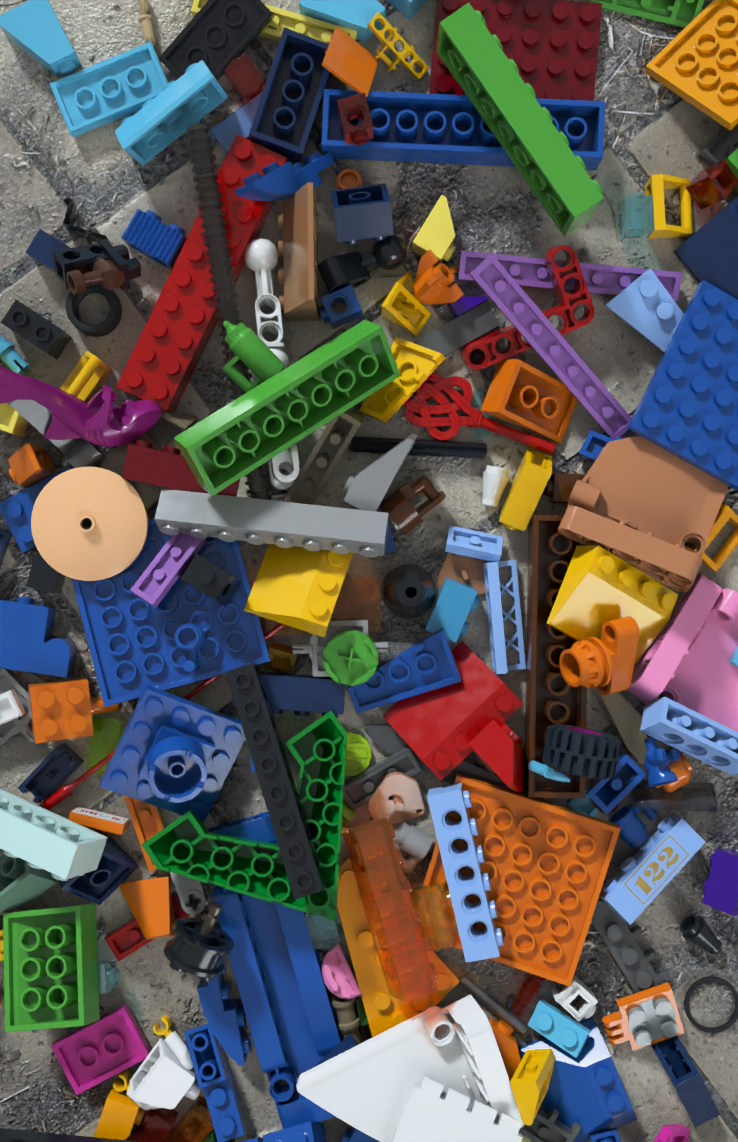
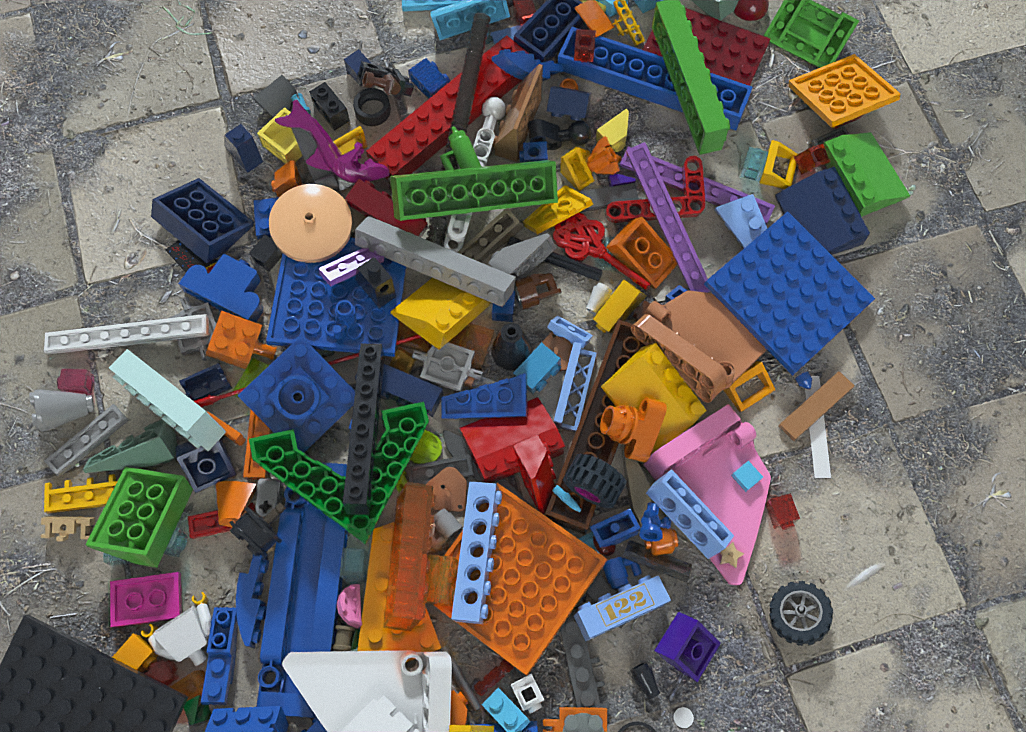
camera: 20 degrees right, 20 degrees down
black piece [63,198,110,243] -> none
bright green tile [323,630,378,686] -> none

